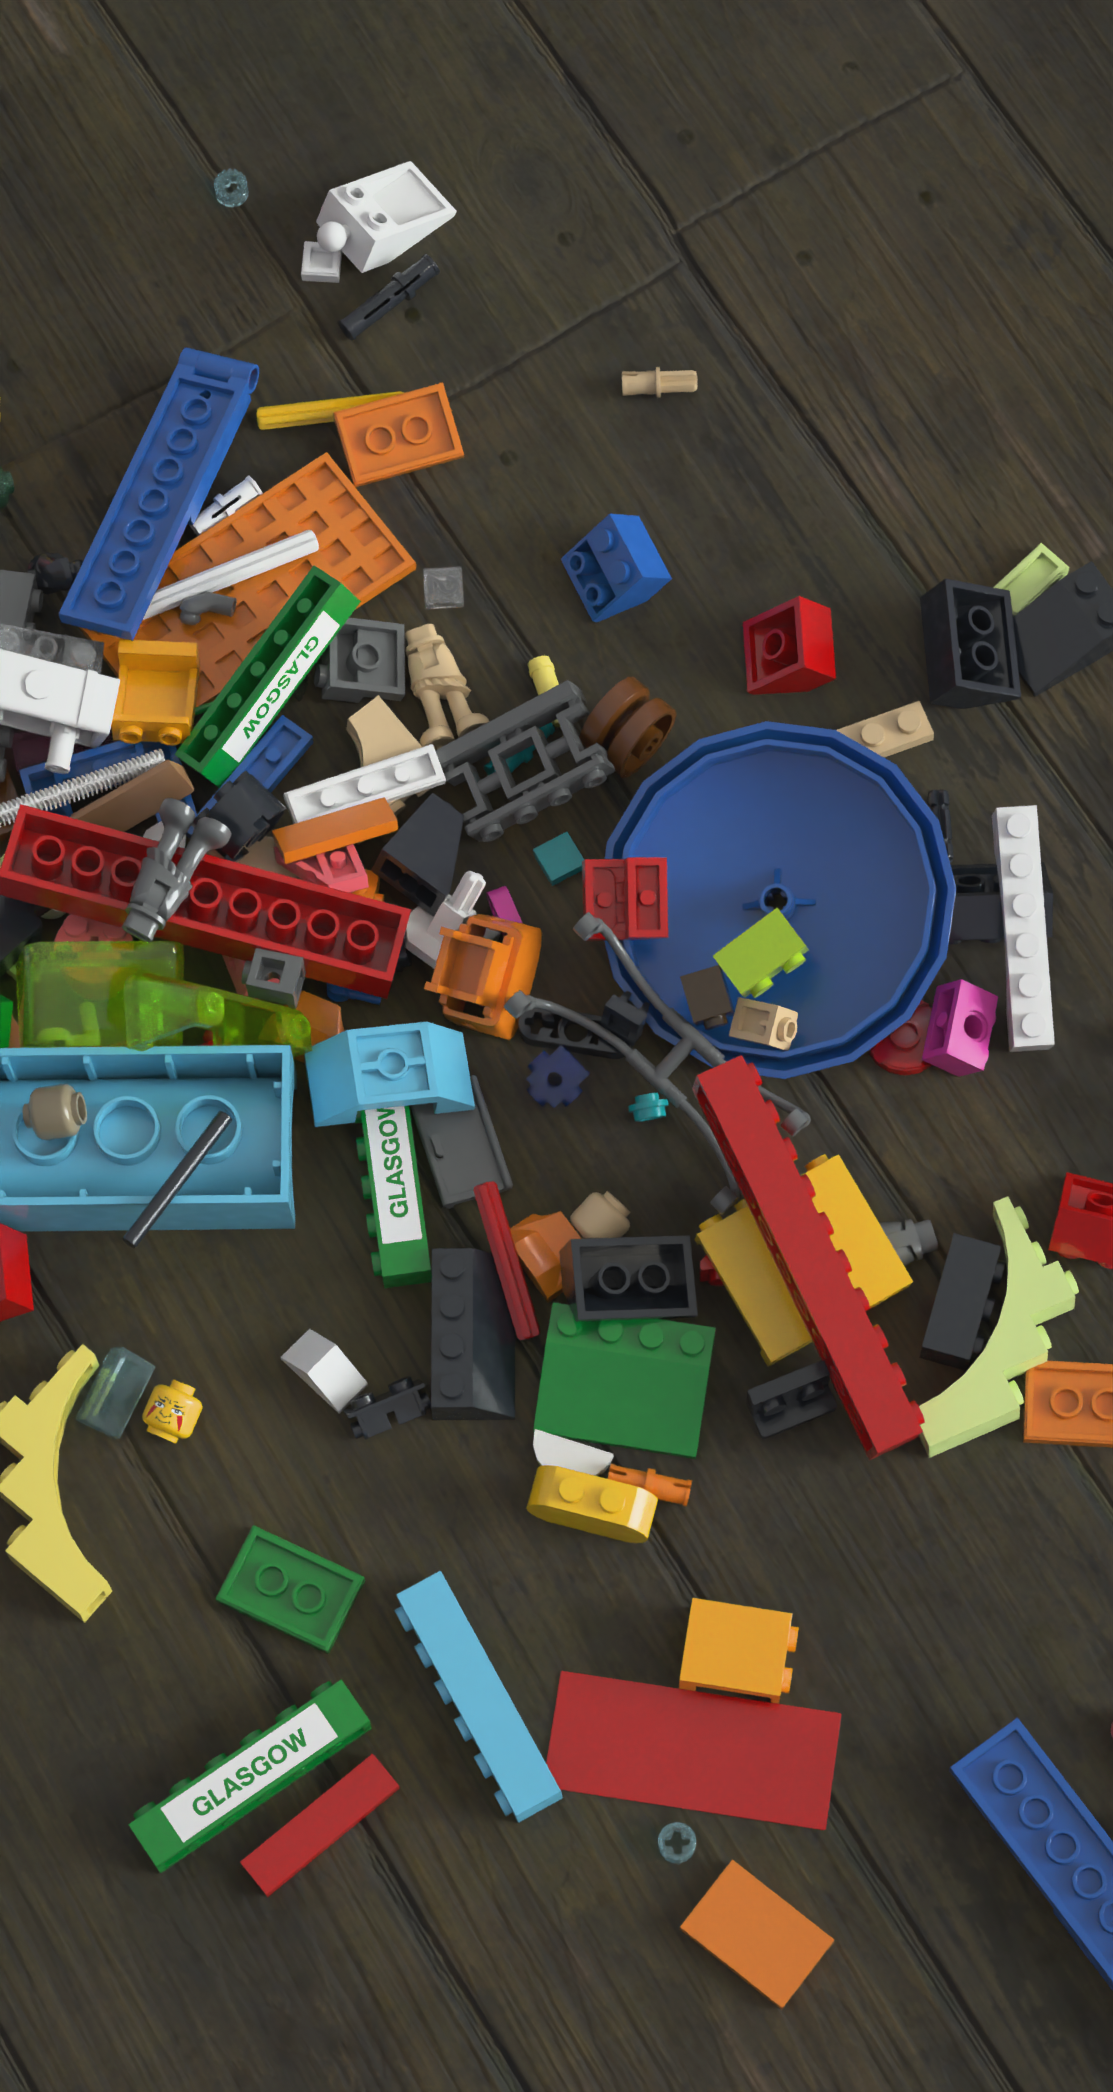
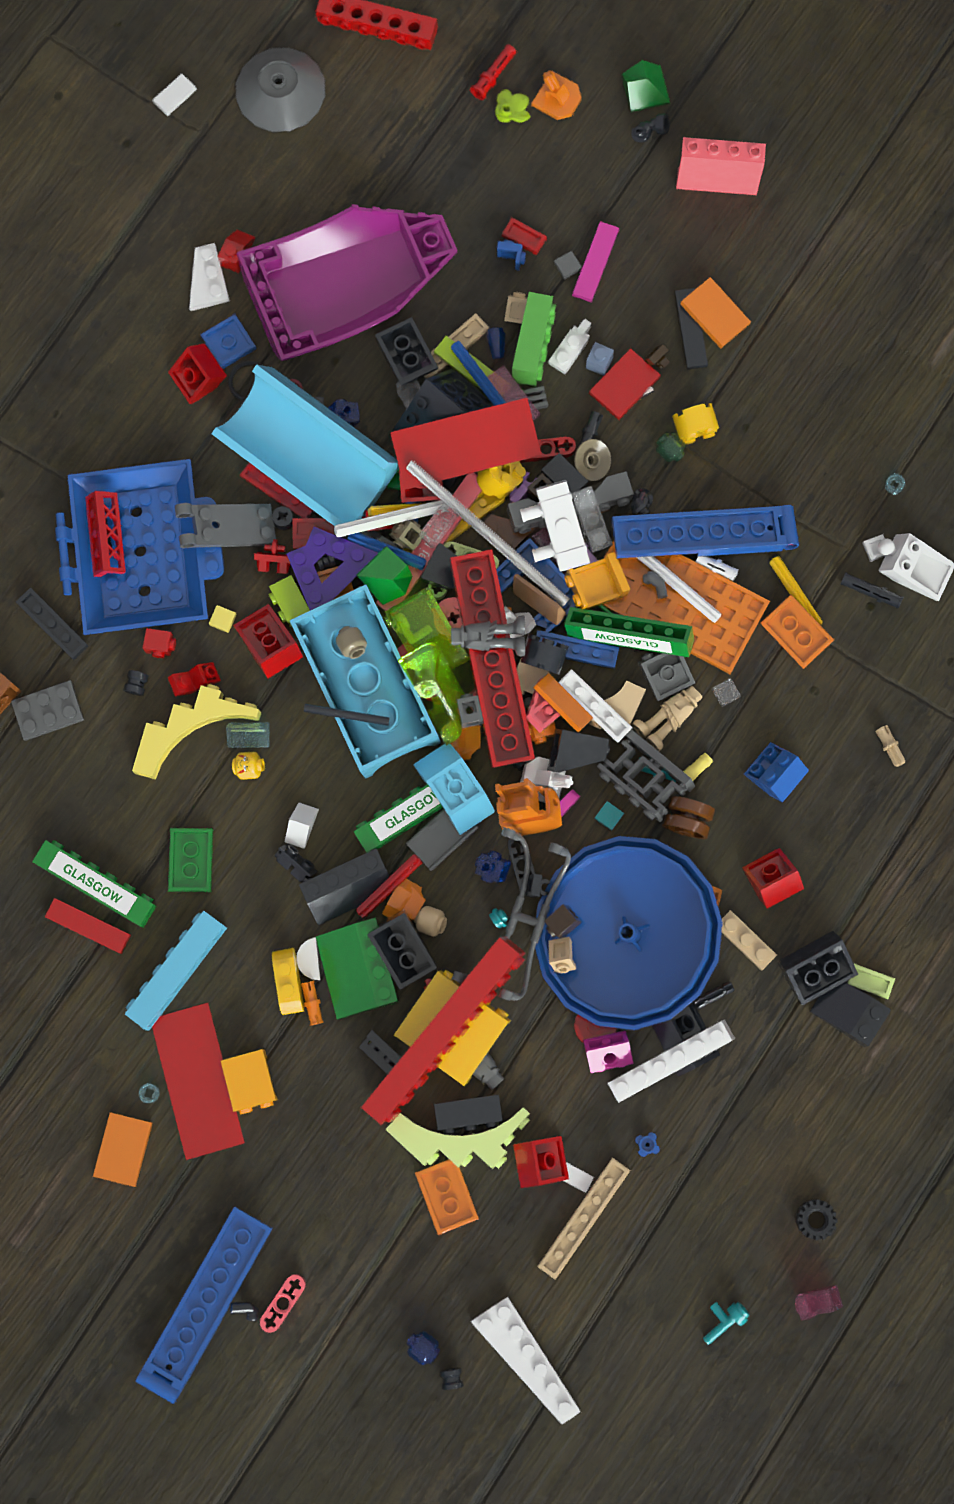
camera: 70 degrees right, 10 degrees up
red slope [582,857,668,941] -> none
lime brick [713,908,809,998] -> none

